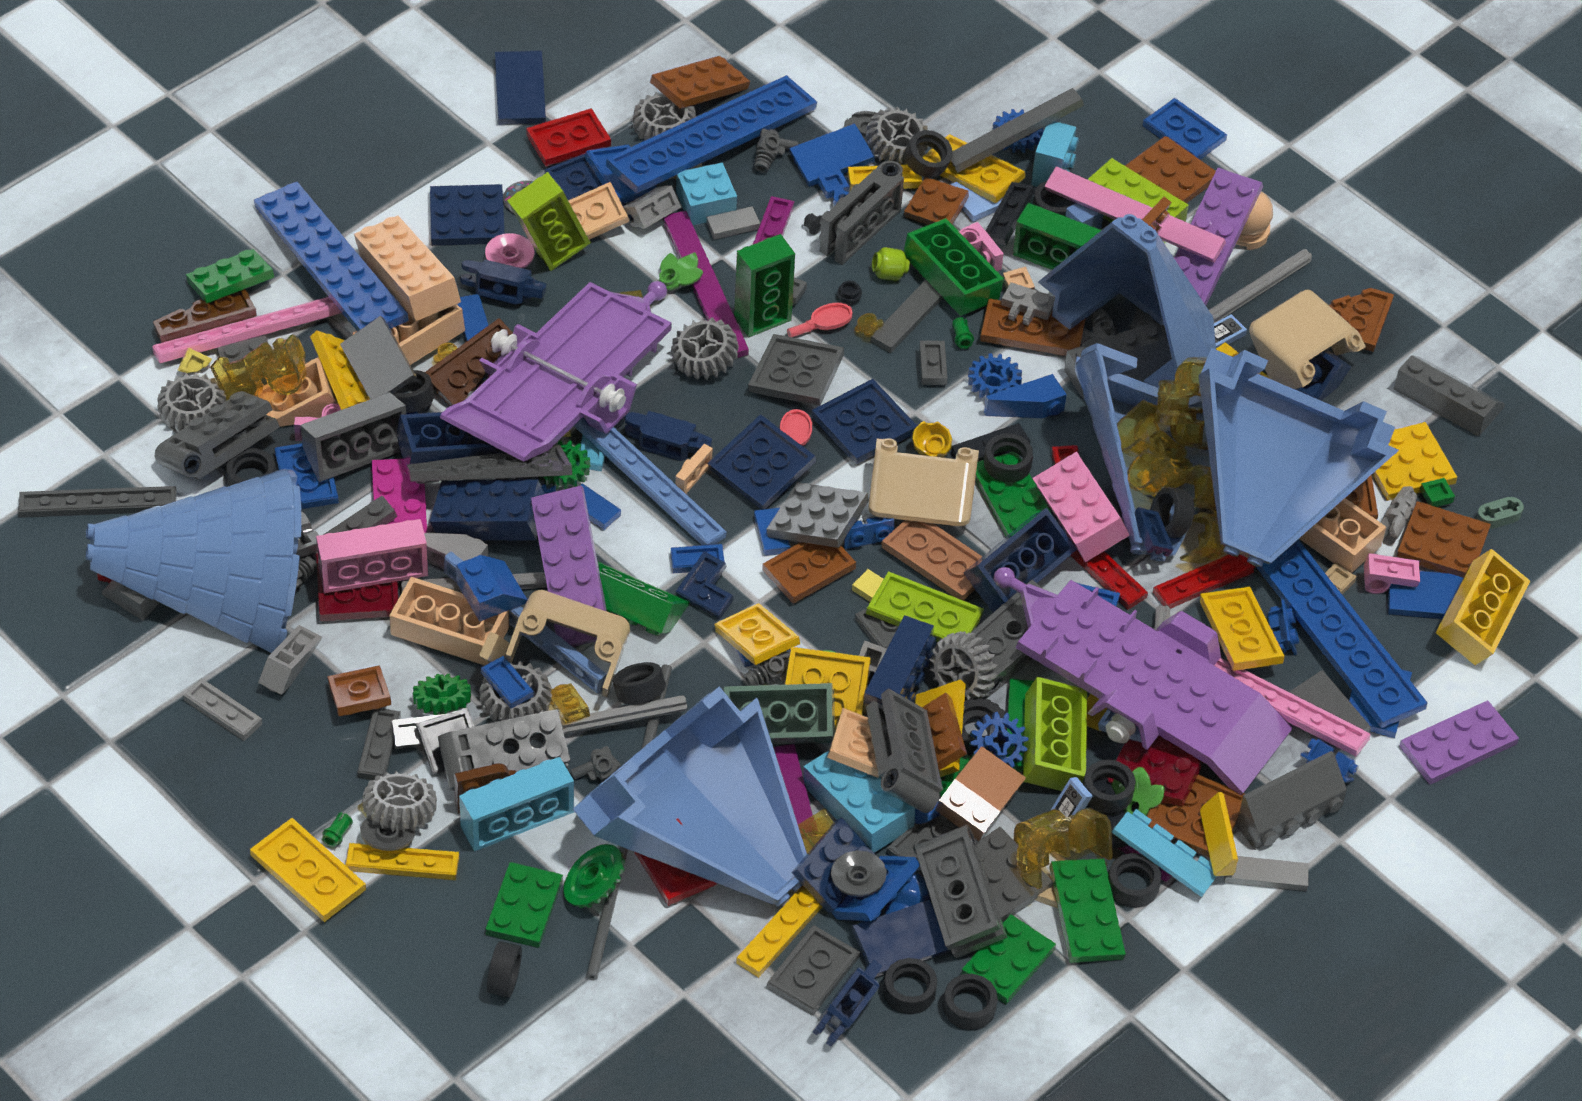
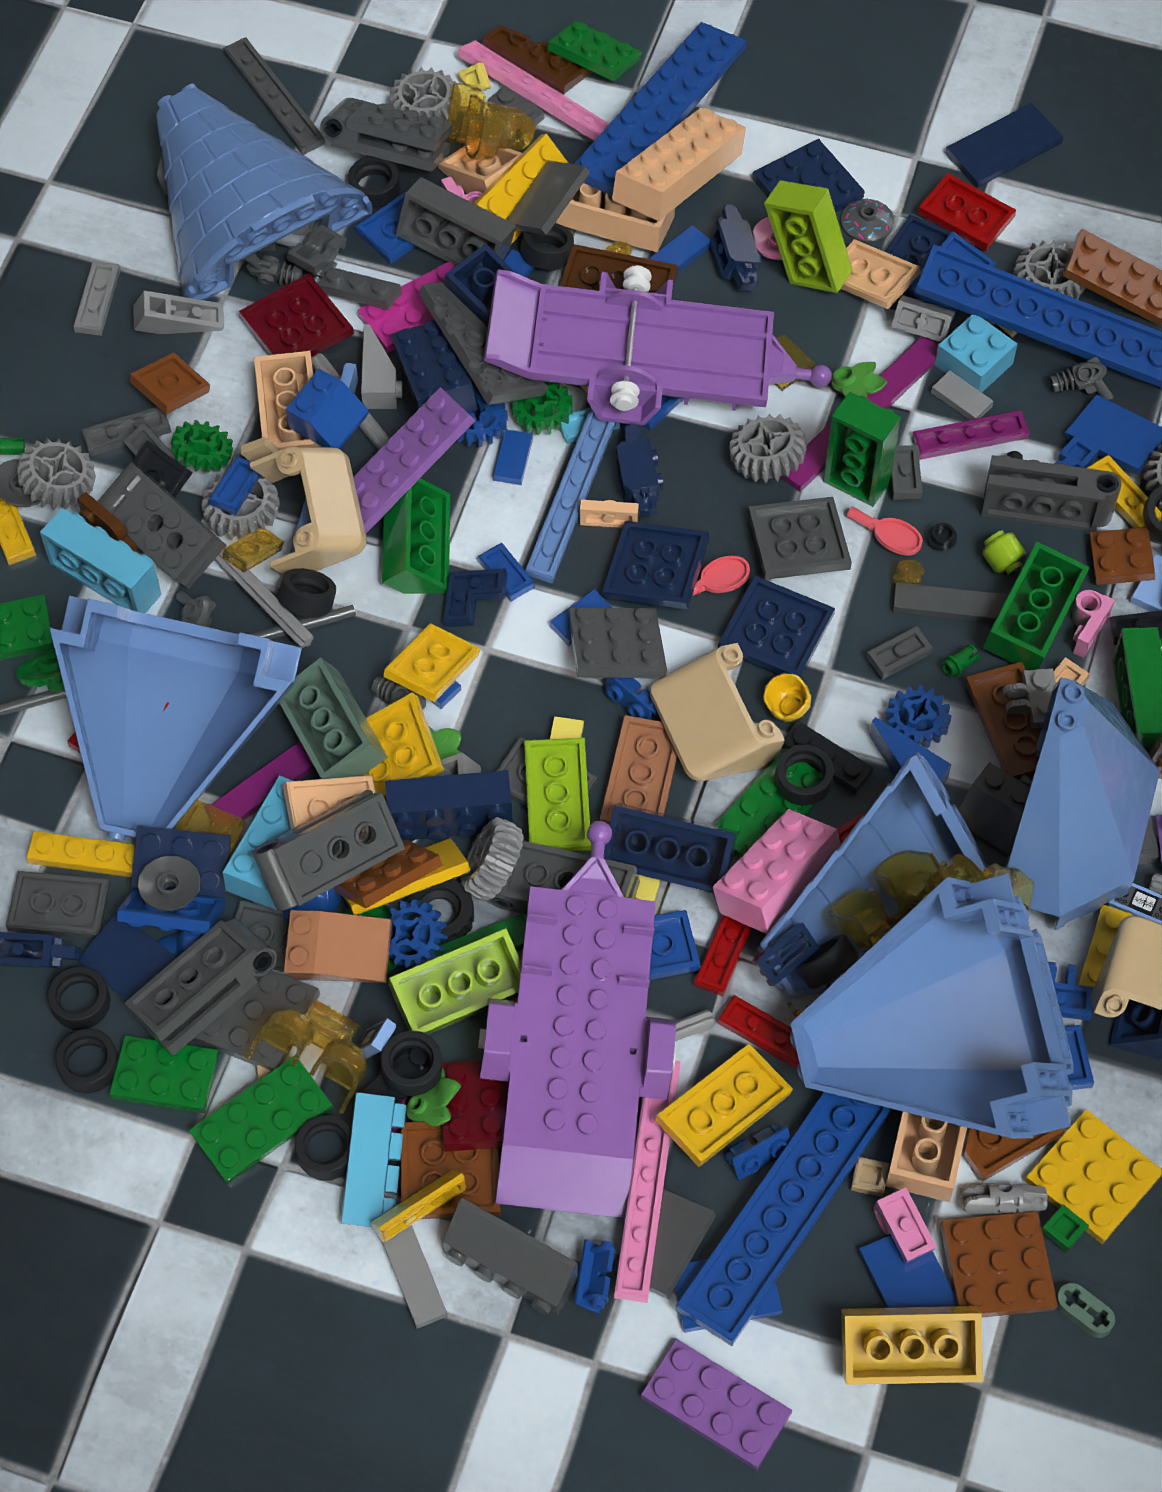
camera: 65 degrees right, 10 degrees up
bright pink brick [316,519,428,593] -> none
dark orange plate [762,542,856,604] -> none

